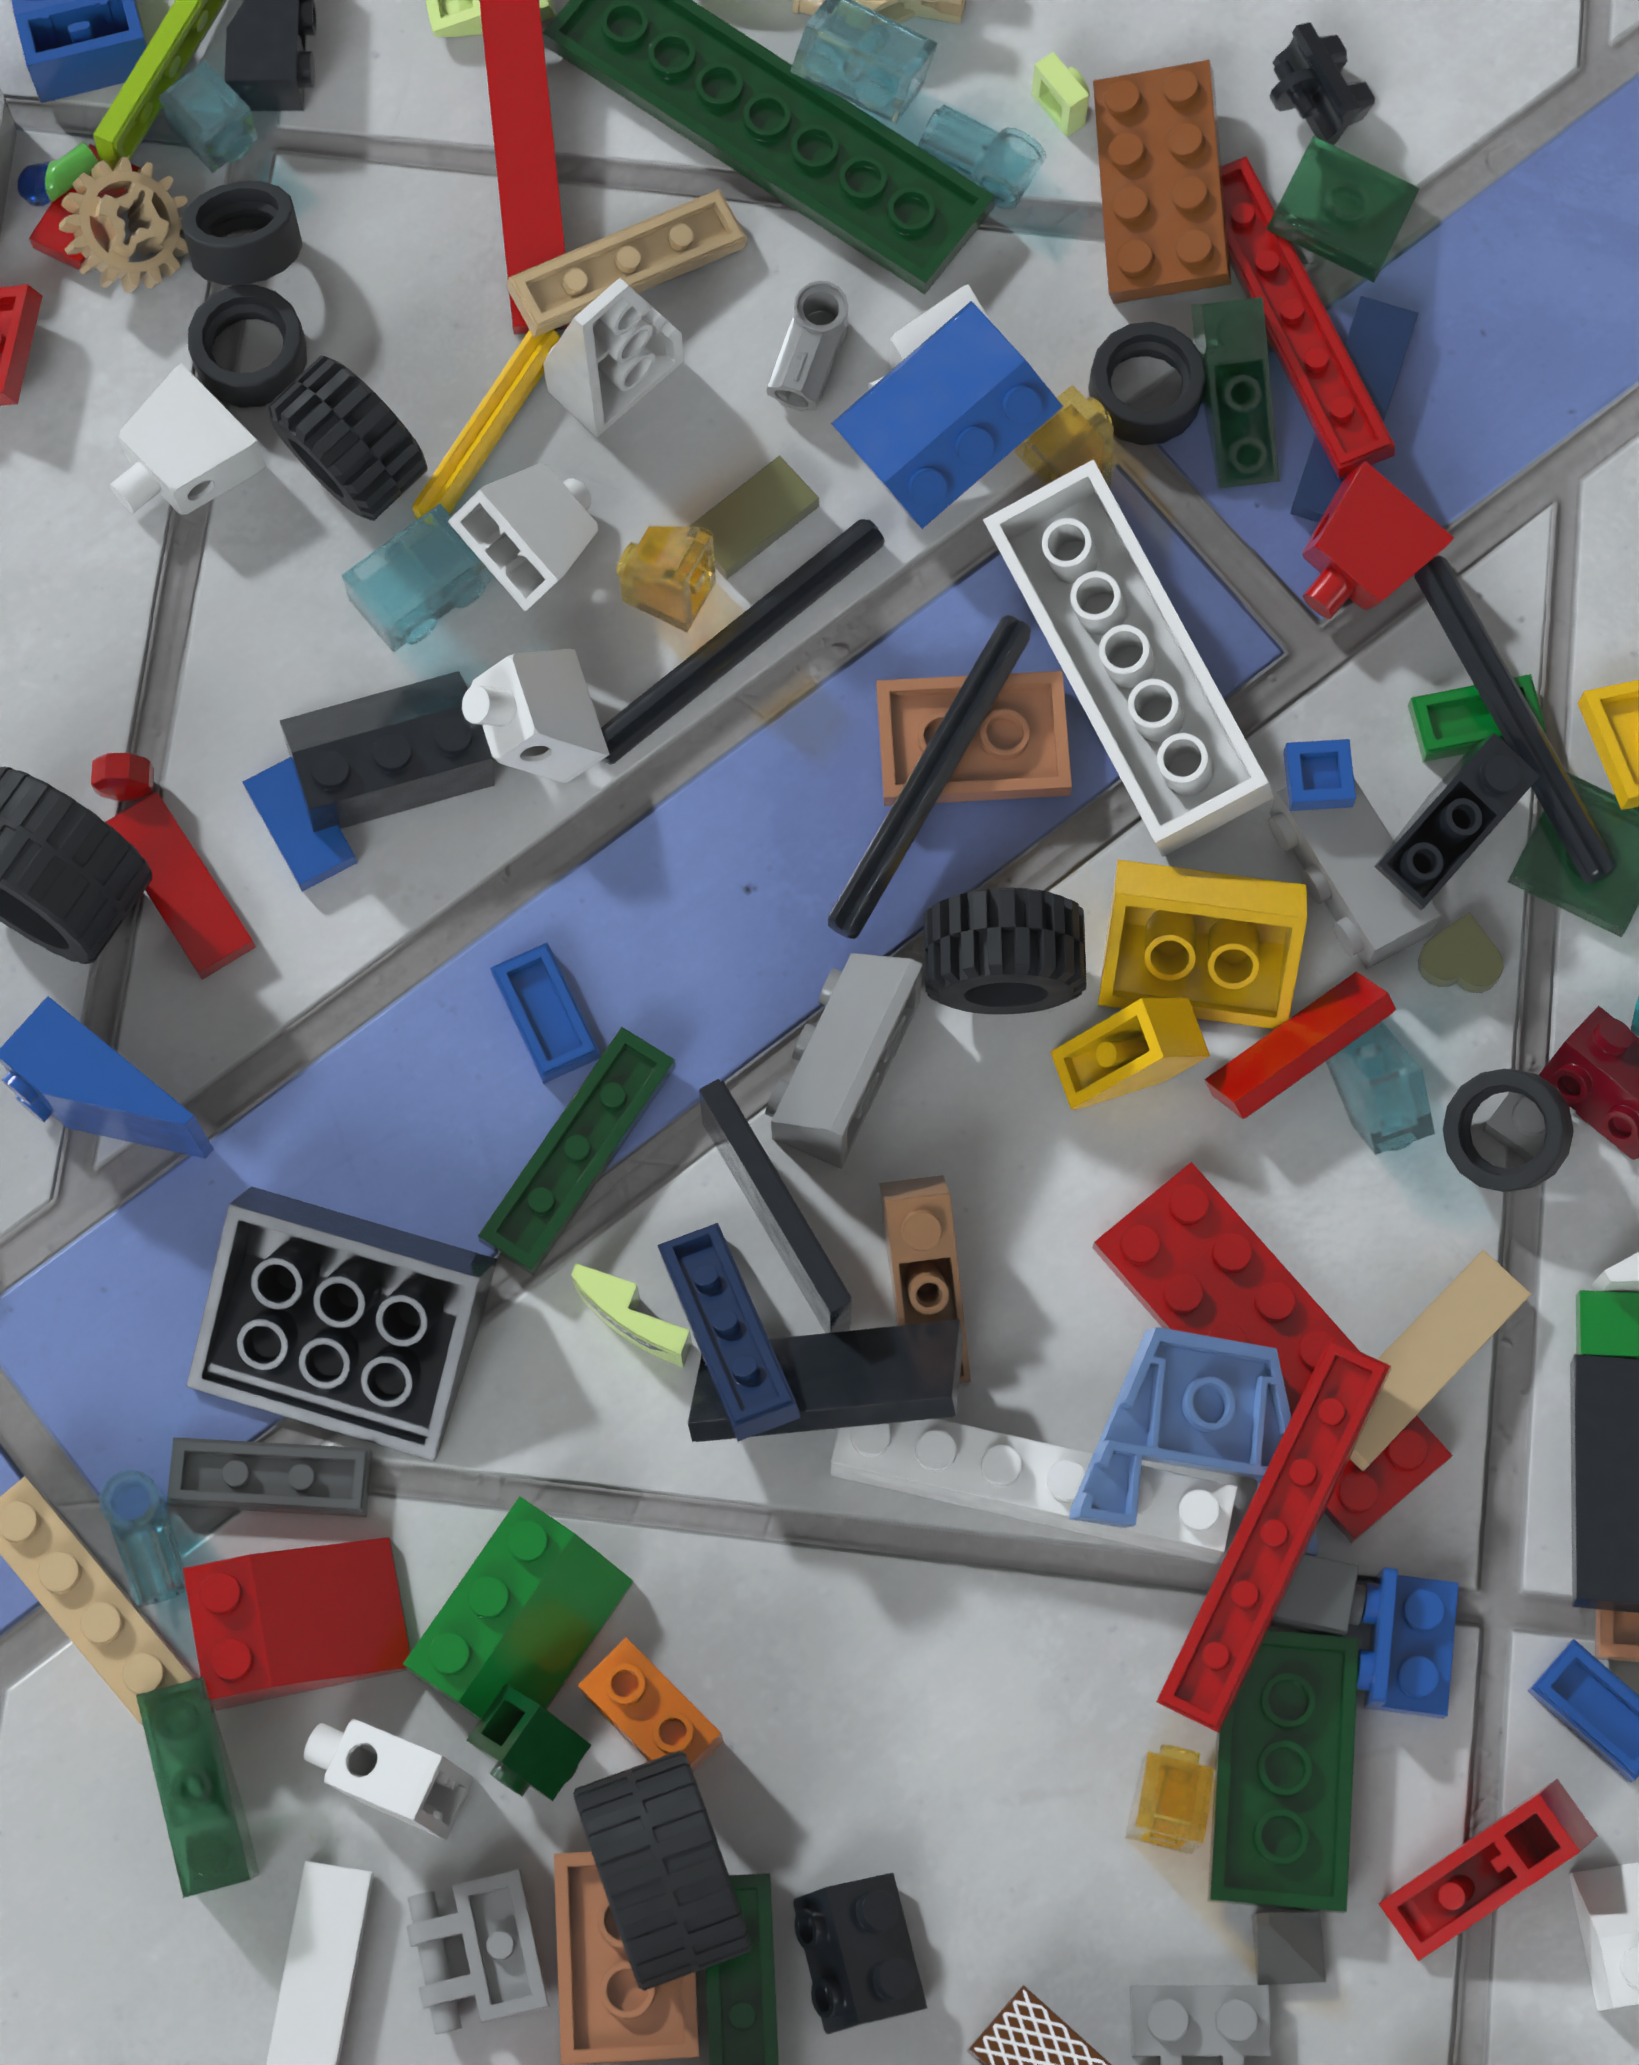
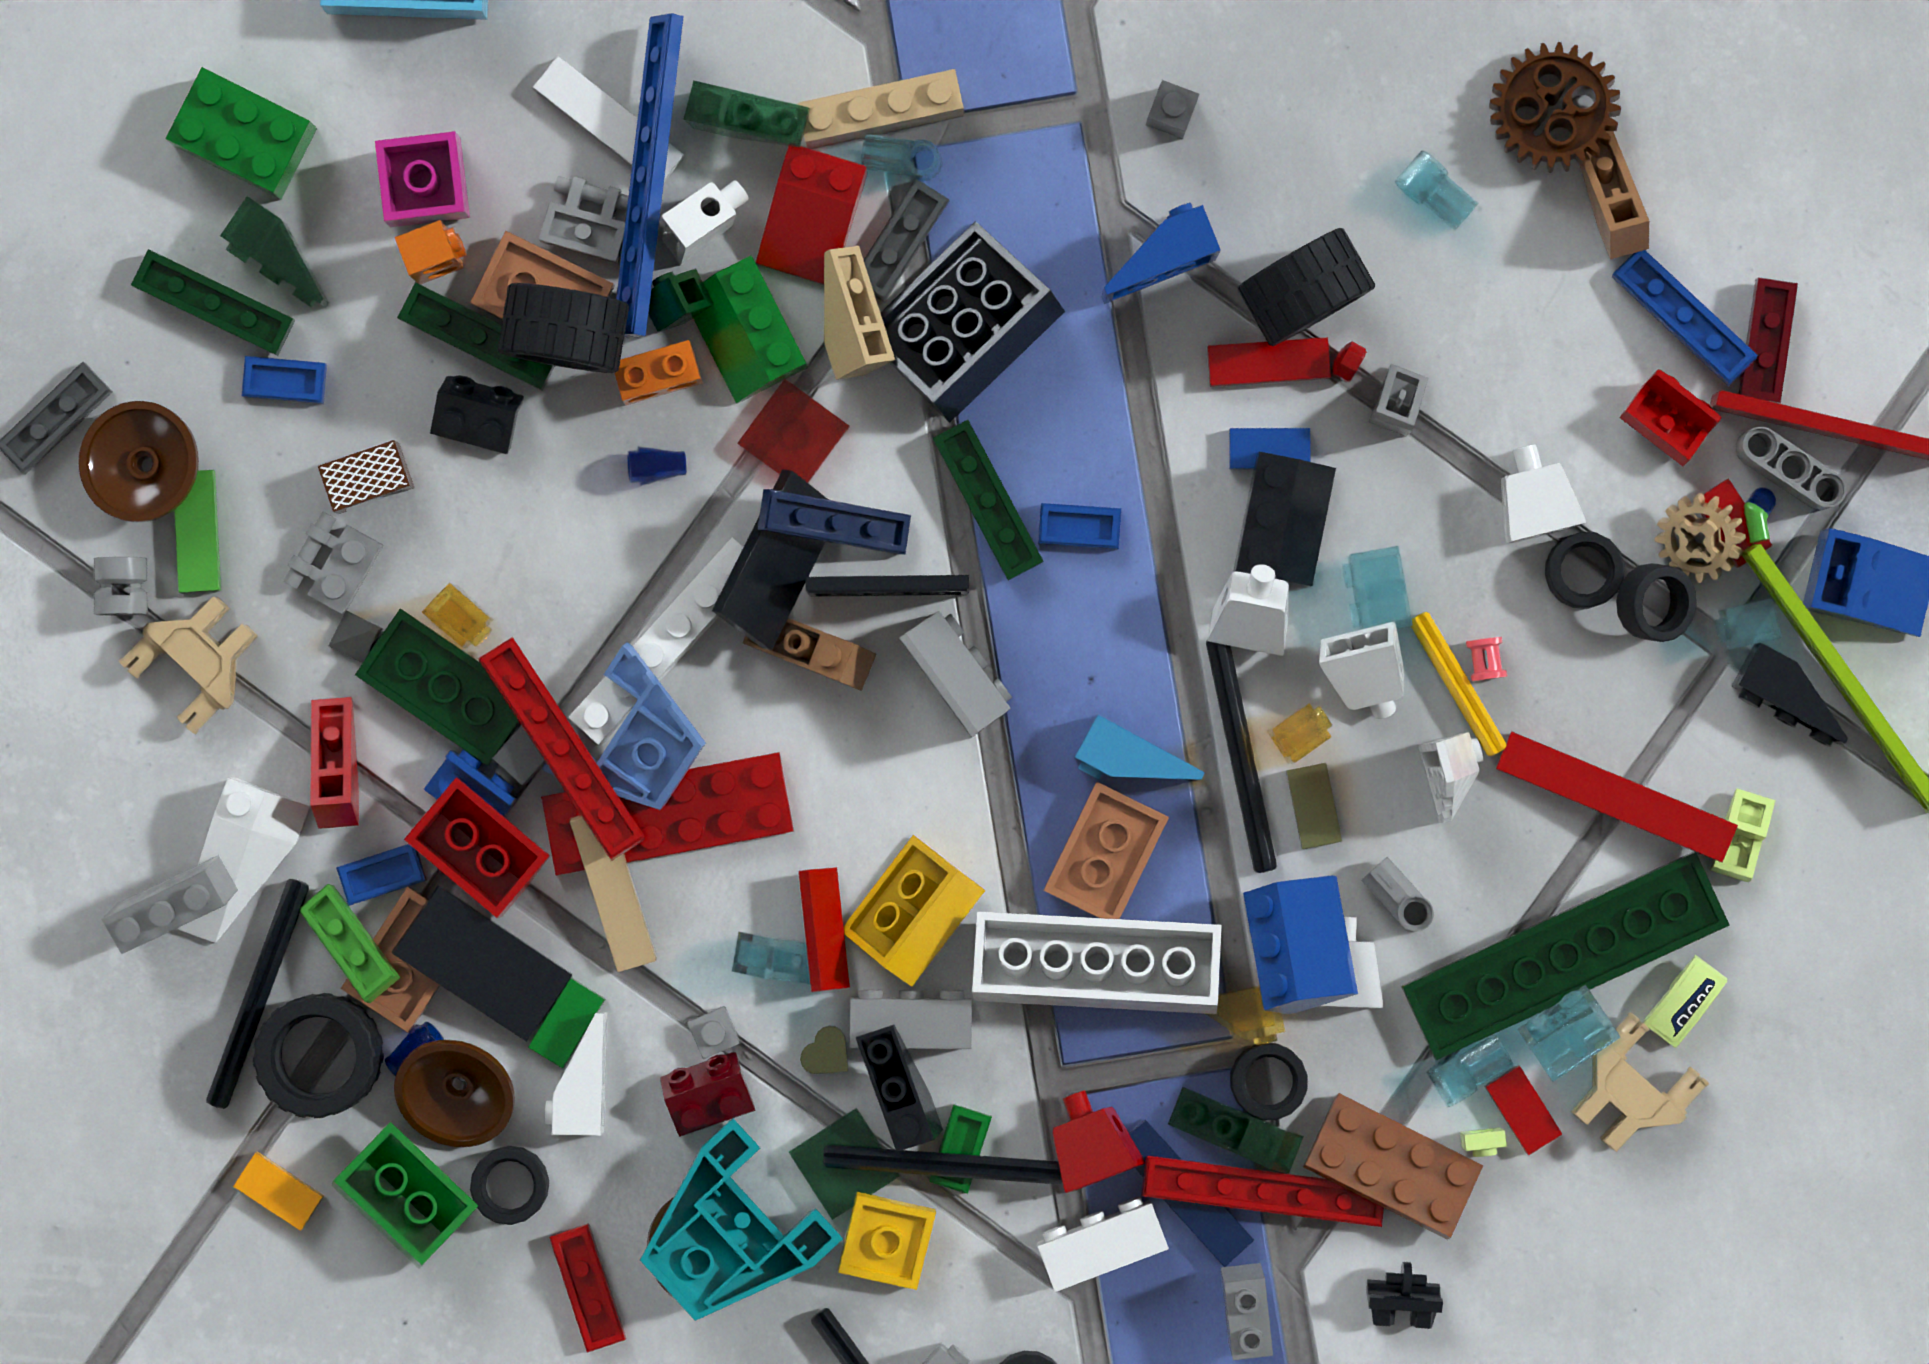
camera: 120 degrees right, 15 degrees up
black tyre [266,355,428,521] -> none
tan tile [506,189,747,338] -> none
yellowish green slope [571,1263,692,1367] -> none
black axle [828,615,1031,939] -> none
black tyre [924,888,1087,1015] -> none
yellow slope [1050,998,1210,1110] -> none
clear green tile [1266,136,1420,283] -> none
blue plate [1283,739,1356,811] -> none
black tyre [1442,1069,1574,1192] -> none
none -> red slope [404,777,550,918]
none -> blue tile [616,13,684,337]
none -> clear blue cone [627,446,687,486]
none -> clear red plate [737,379,850,483]
none -> tan slope [824,246,895,380]
none -> white brick [1037,1197,1169,1292]
none -> dark azure slope [1074,715,1205,780]
none -> light grey brick [1220,1263,1273,1360]
none -> light grey slope [1369,364,1428,436]
none -> coral bush [1466,637,1507,681]
none -> red tile [1484,1065,1562,1156]

